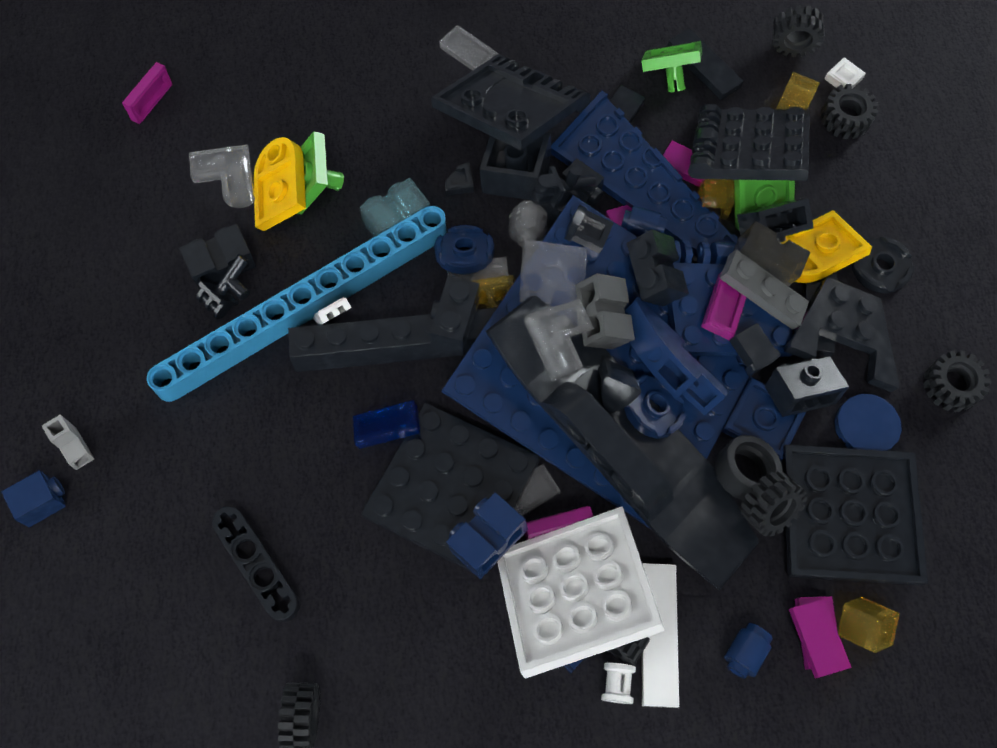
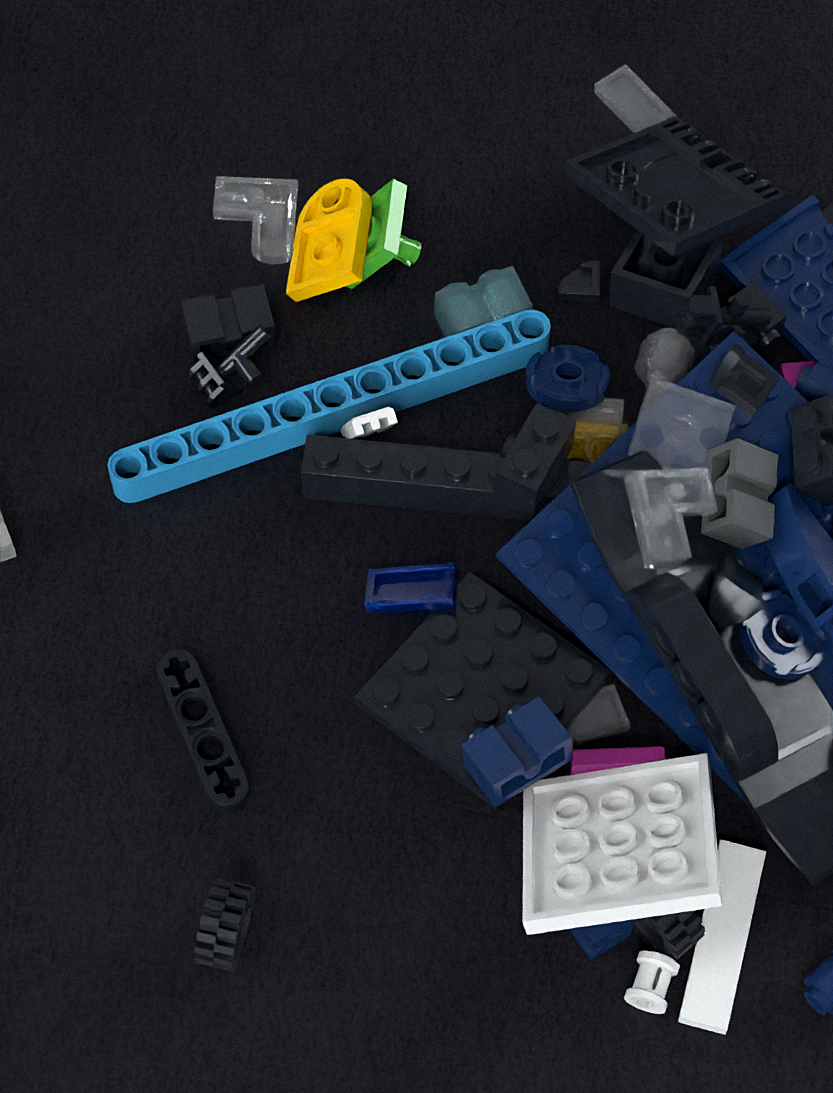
camera: 15 degrees right, 5 degrees down
magenta tile [122,62,172,124] -> none

